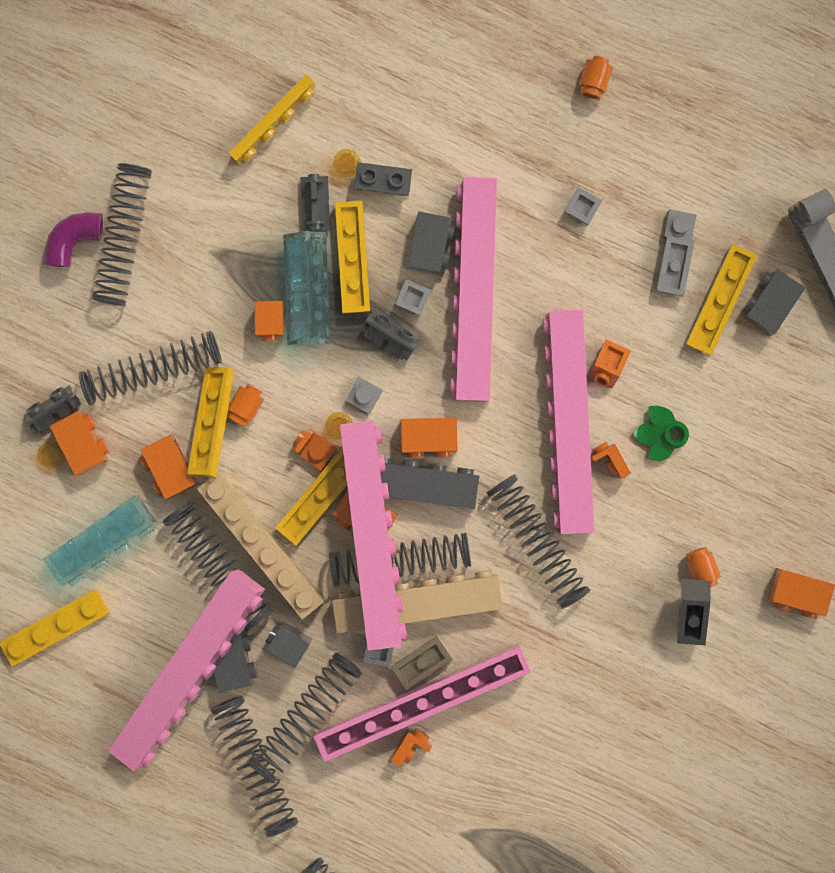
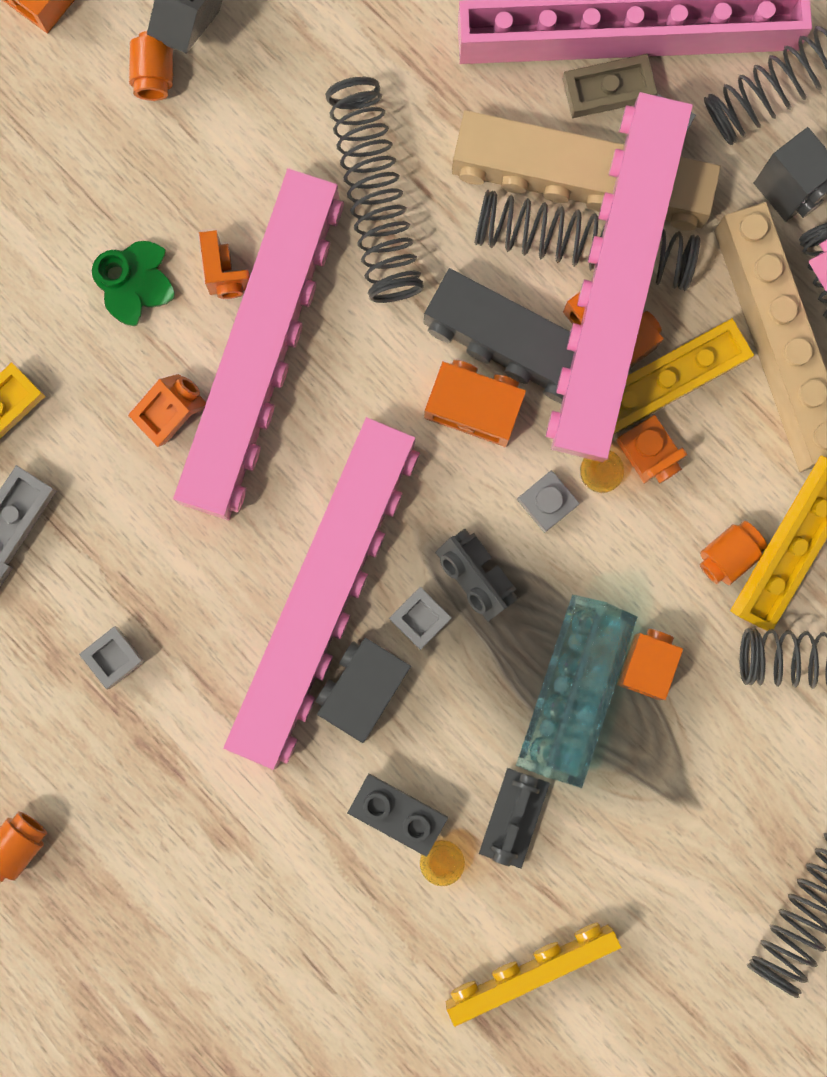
camera: 160 degrees left, 5 degrees down
yellow plate [335,201,370,314] -> none

